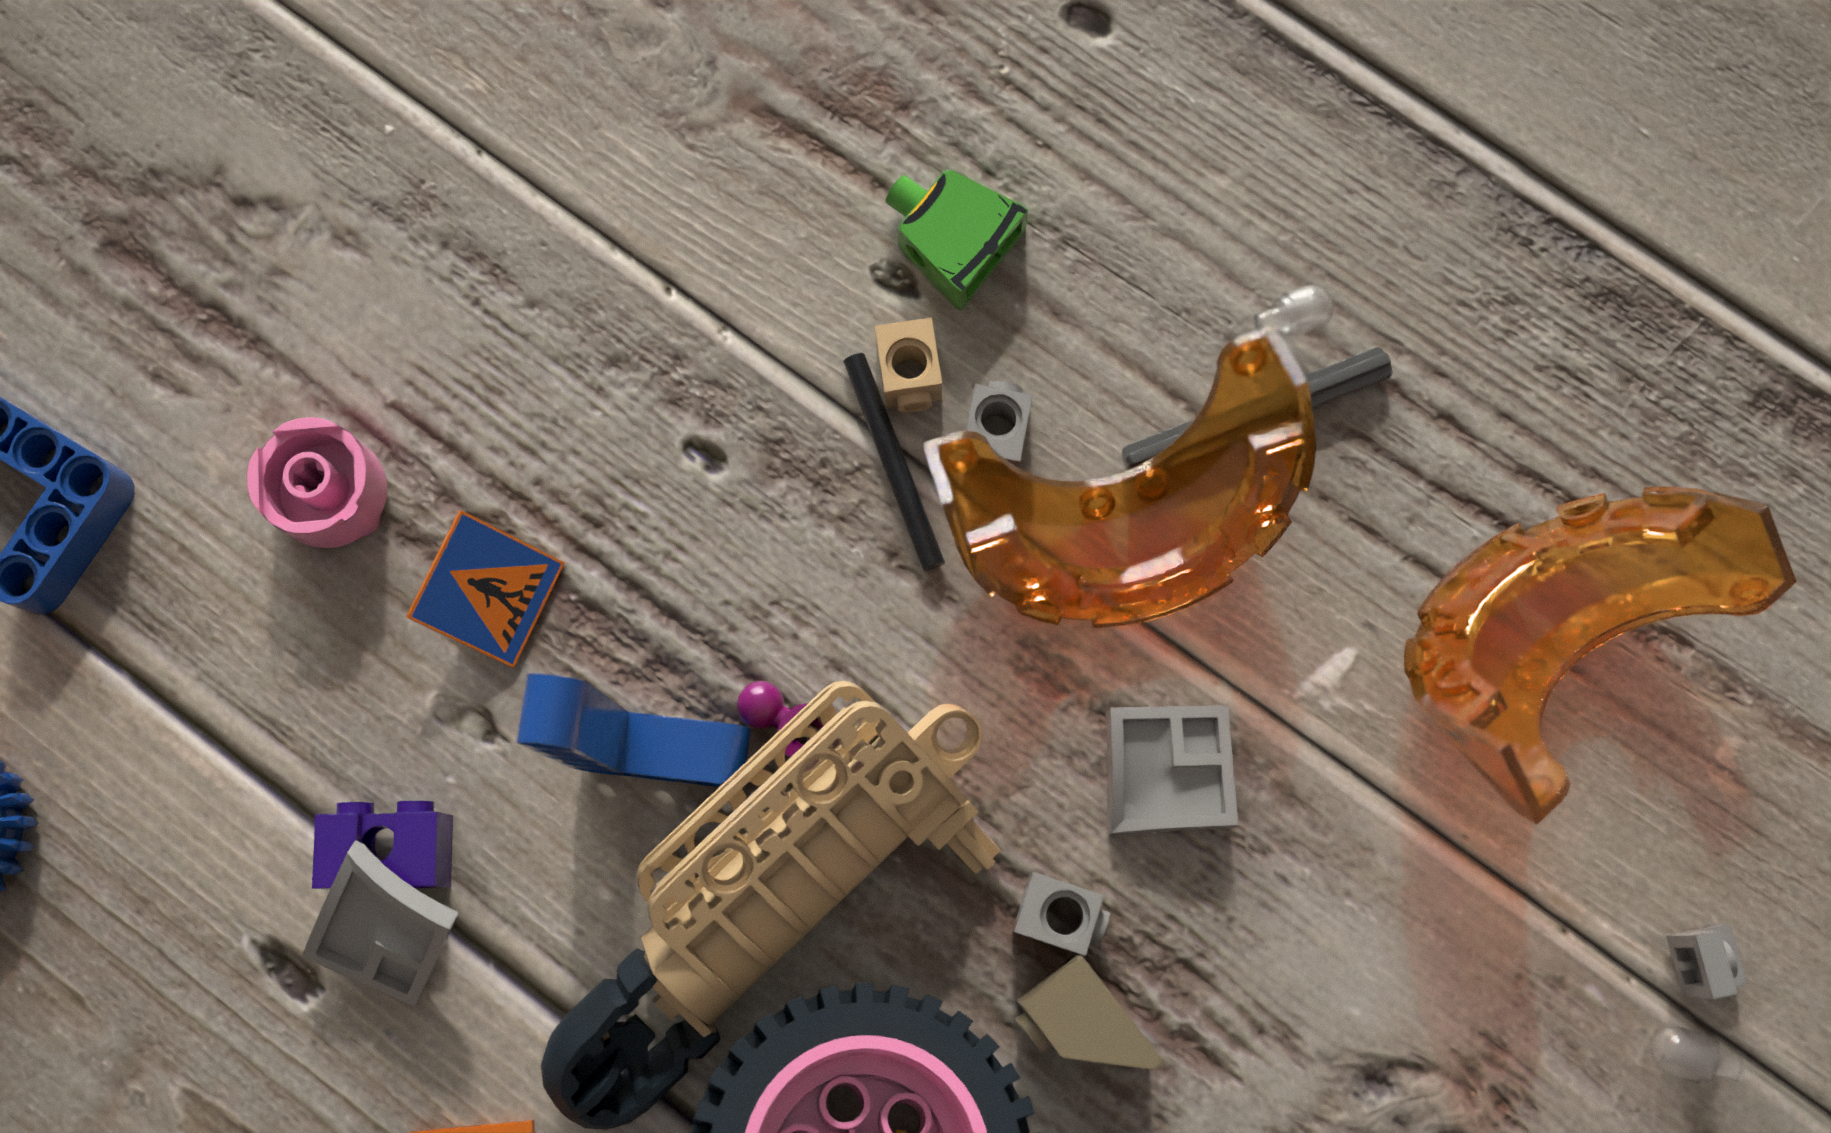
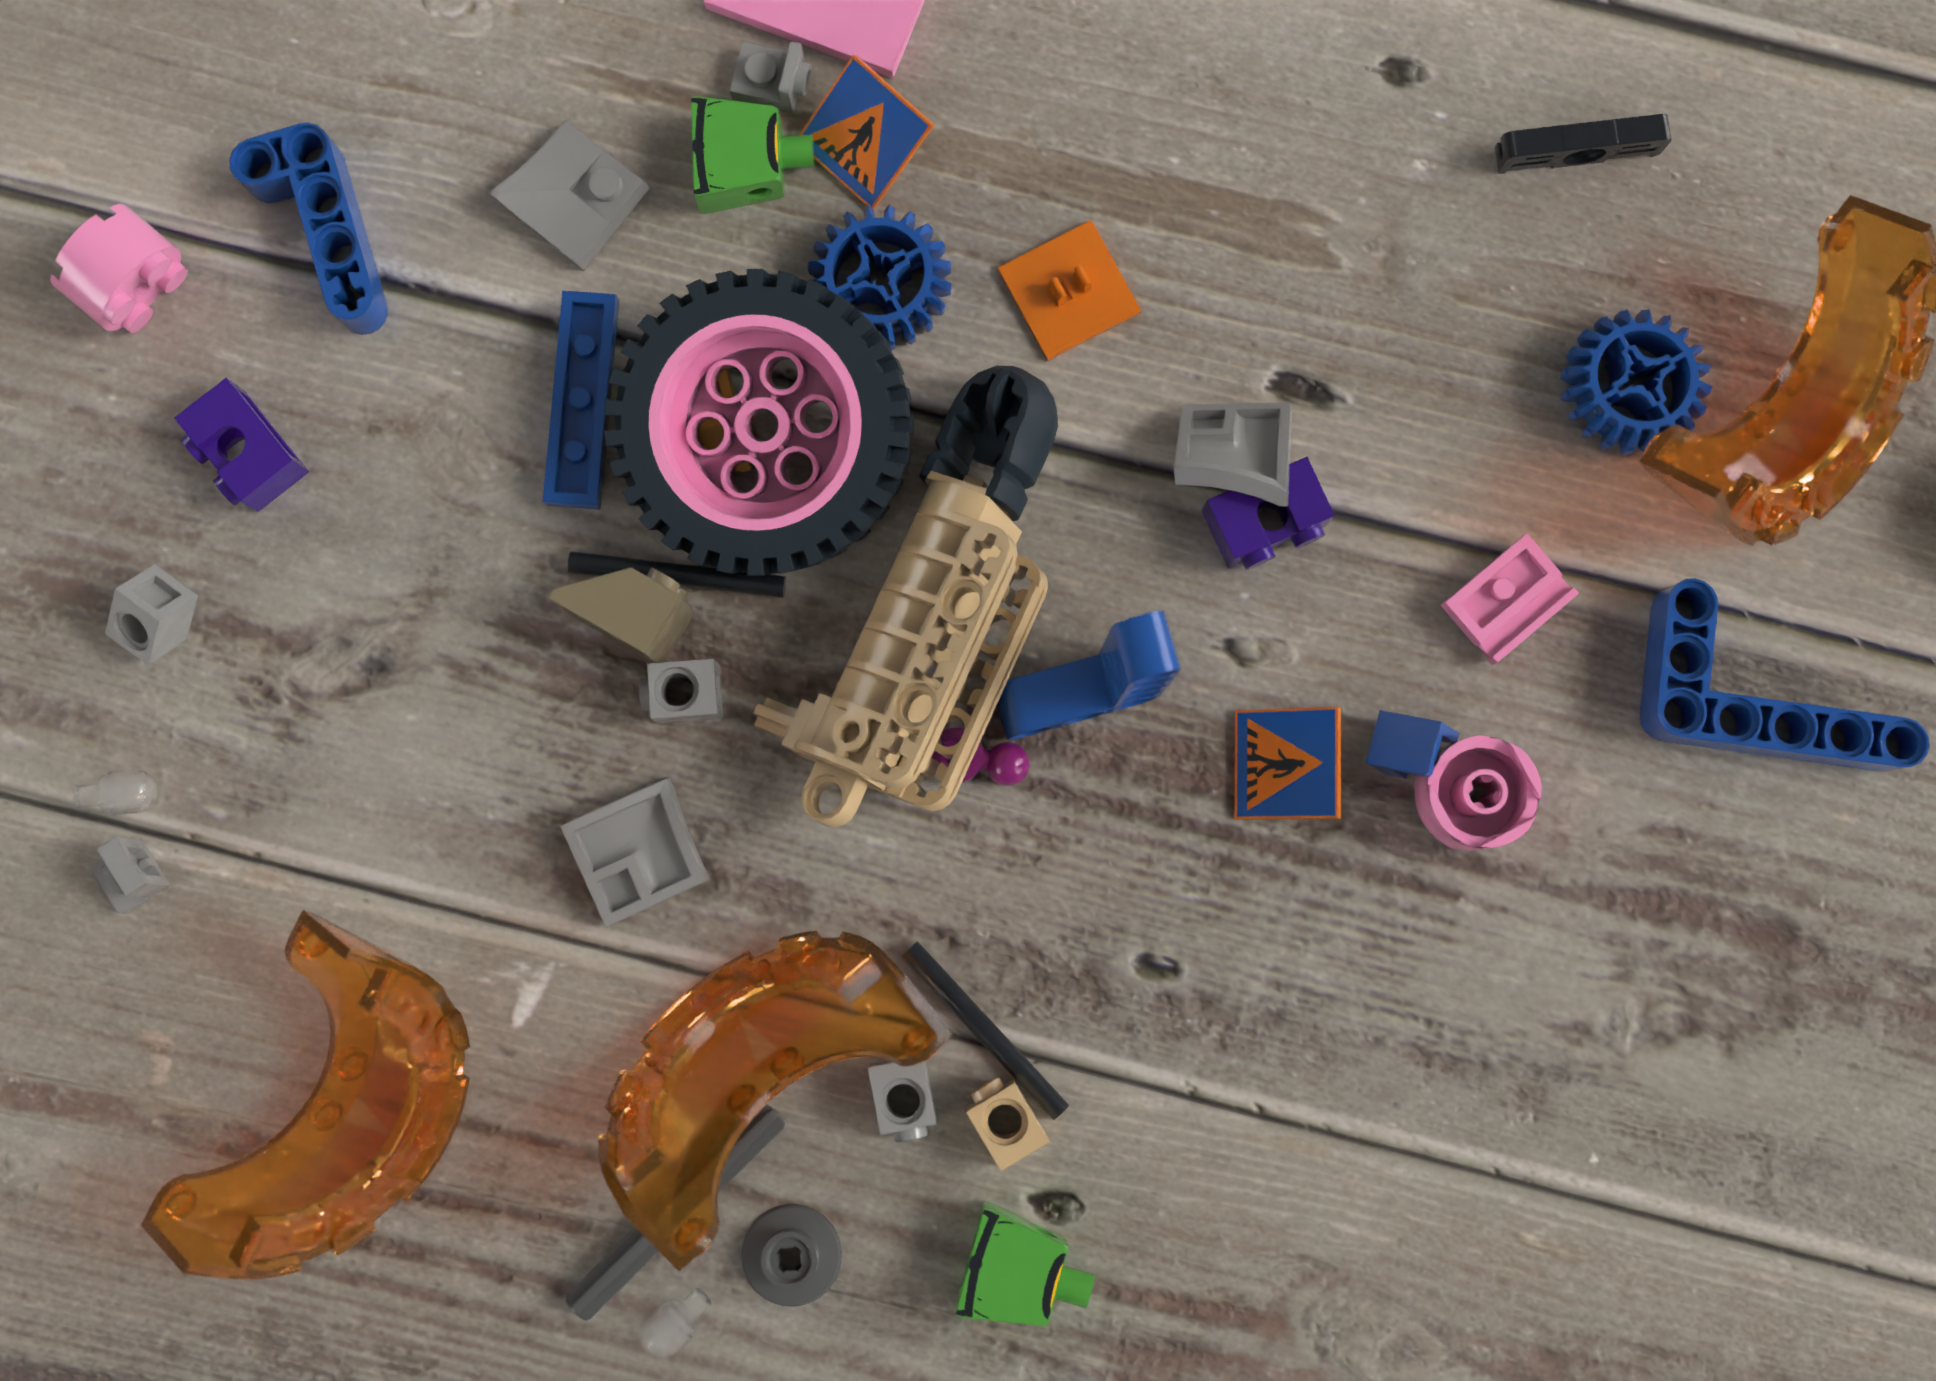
camera: 155 degrees right, 5 degrees up
none -> black bar [568,551,786,598]
none -> dark grey piece [742,1204,842,1307]
none -> blue panel [1366,710,1459,779]
none -> bright pink plate [1440,533,1579,665]

